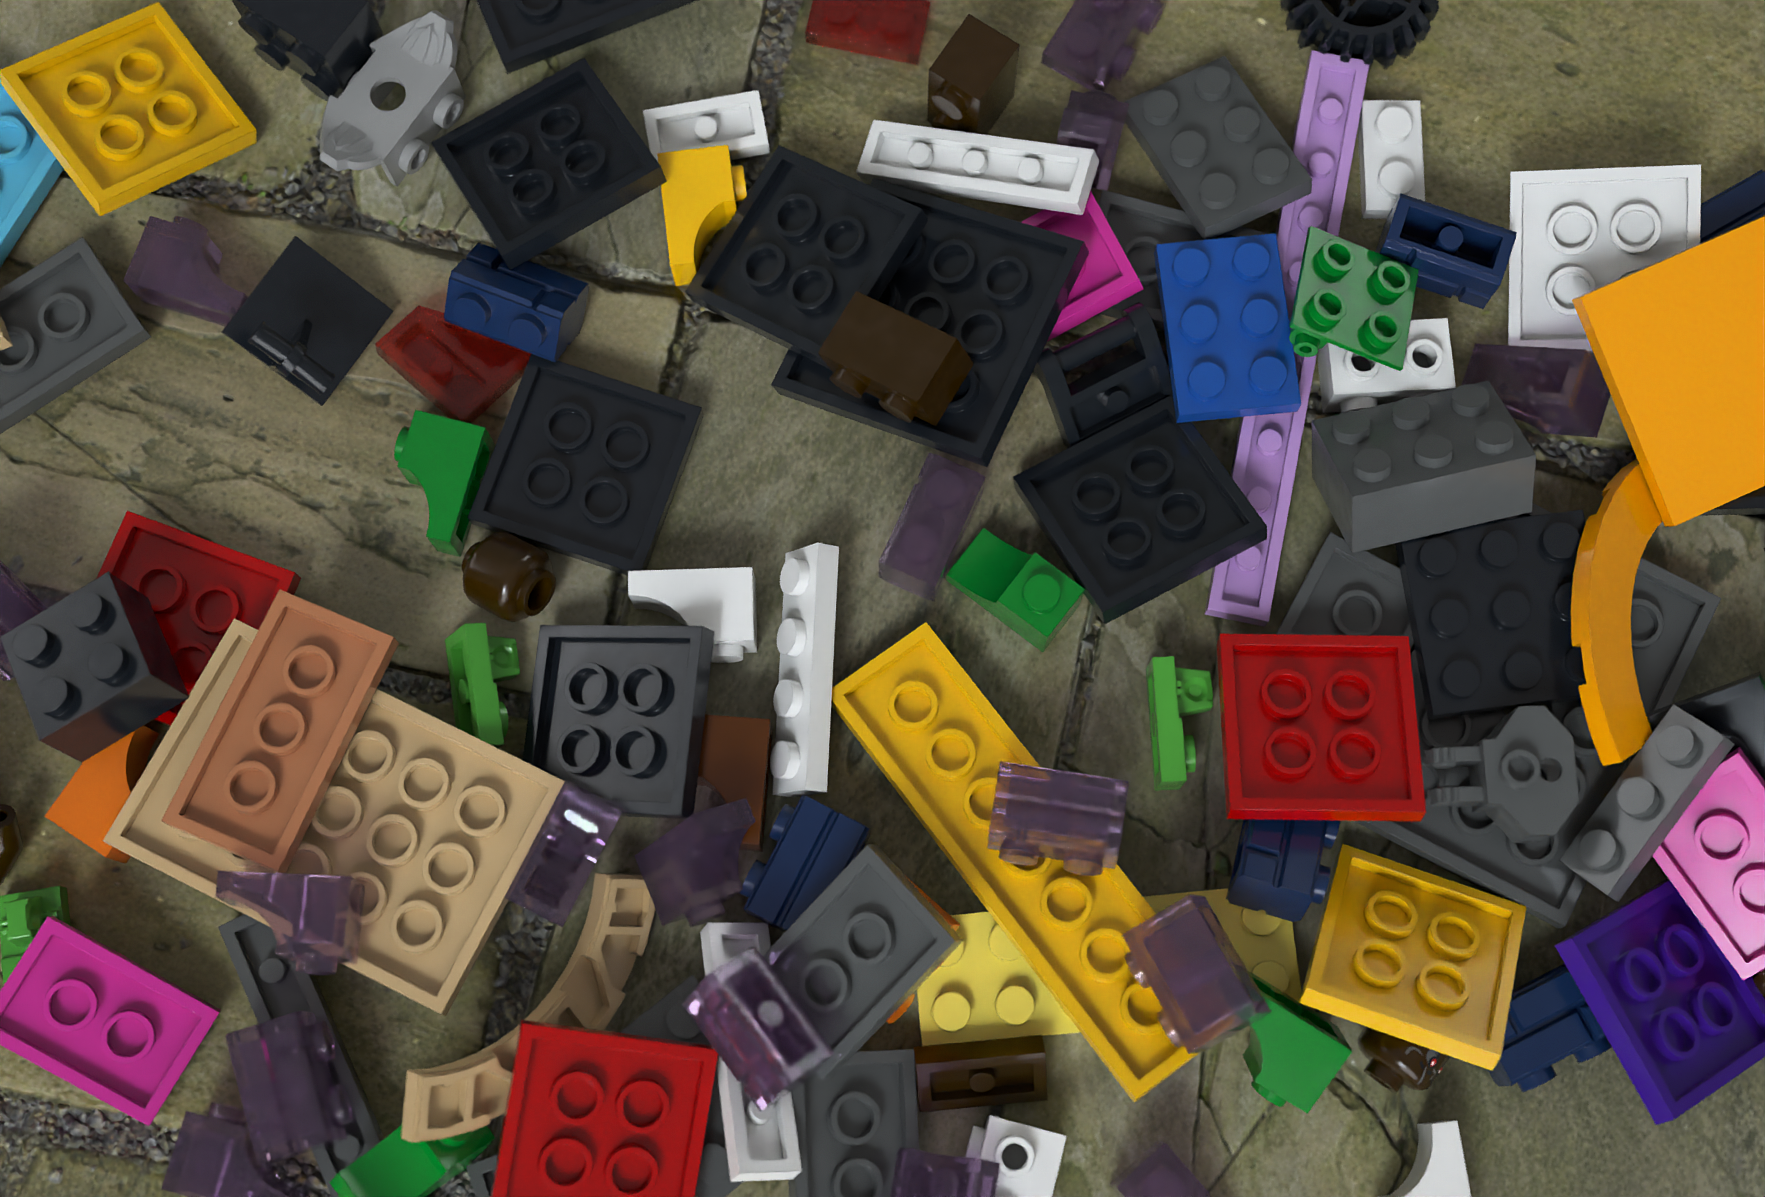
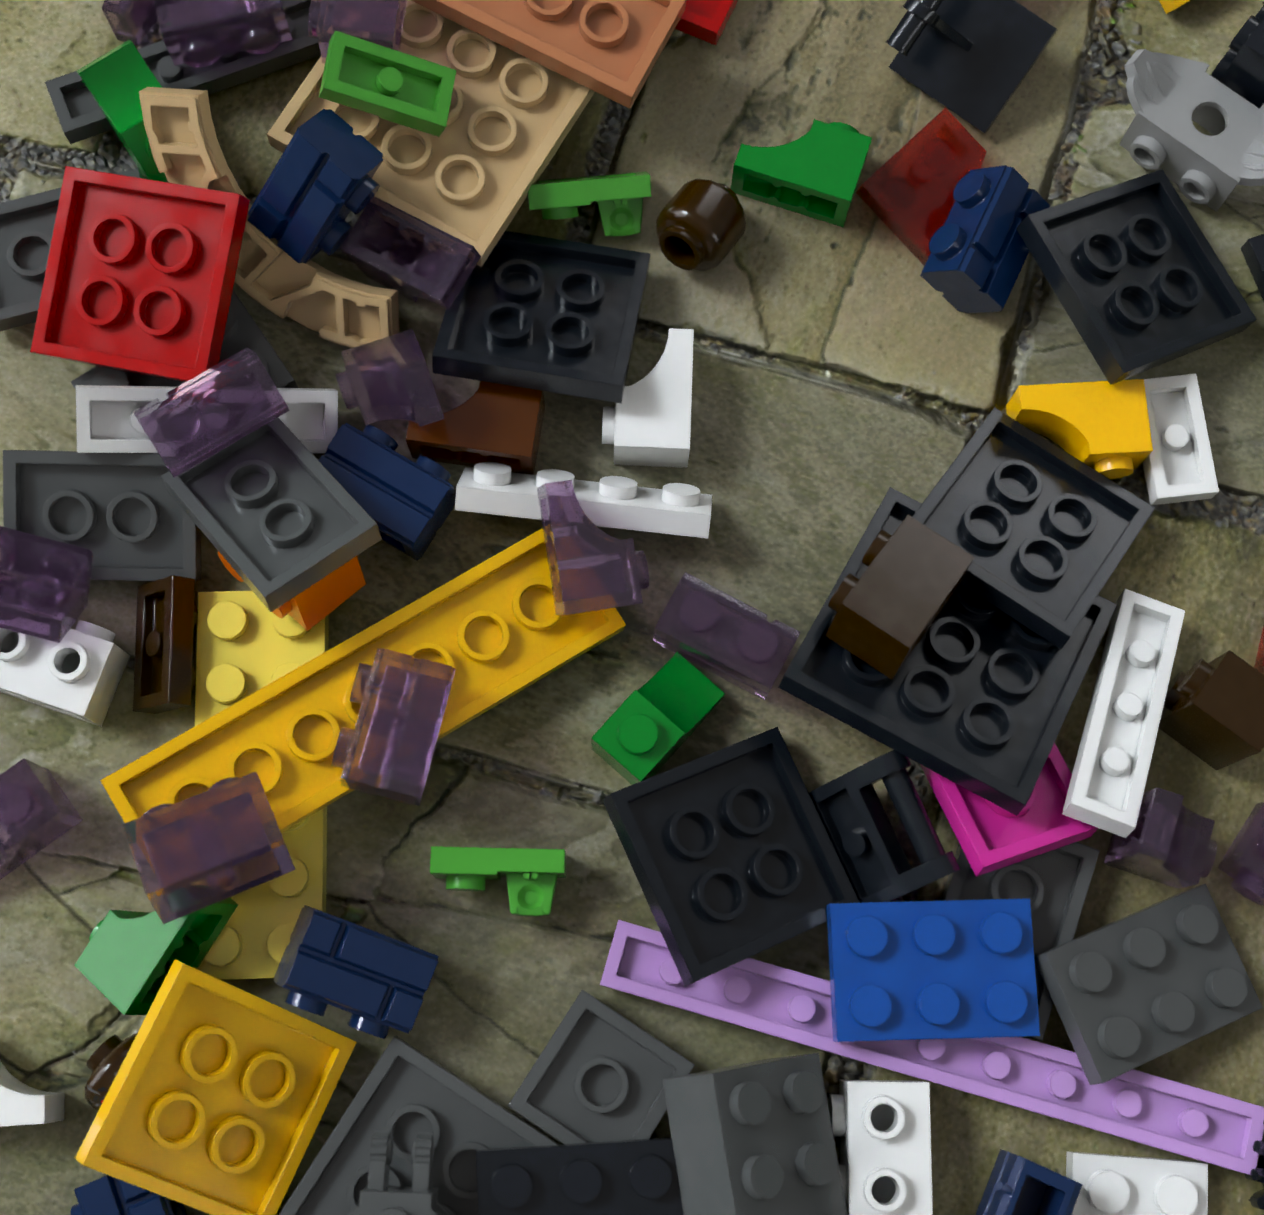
camera: 90 degrees right, 0 degrees up
black plate [467,354,704,576] -> none
red plate [1217,633,1426,822] -> none
green hinge [1289,226,1419,371] -> none
none -> dark blue brick [247,109,384,264]
none -> bright green hinge [319,30,456,137]
none -> arch [537,480,649,615]

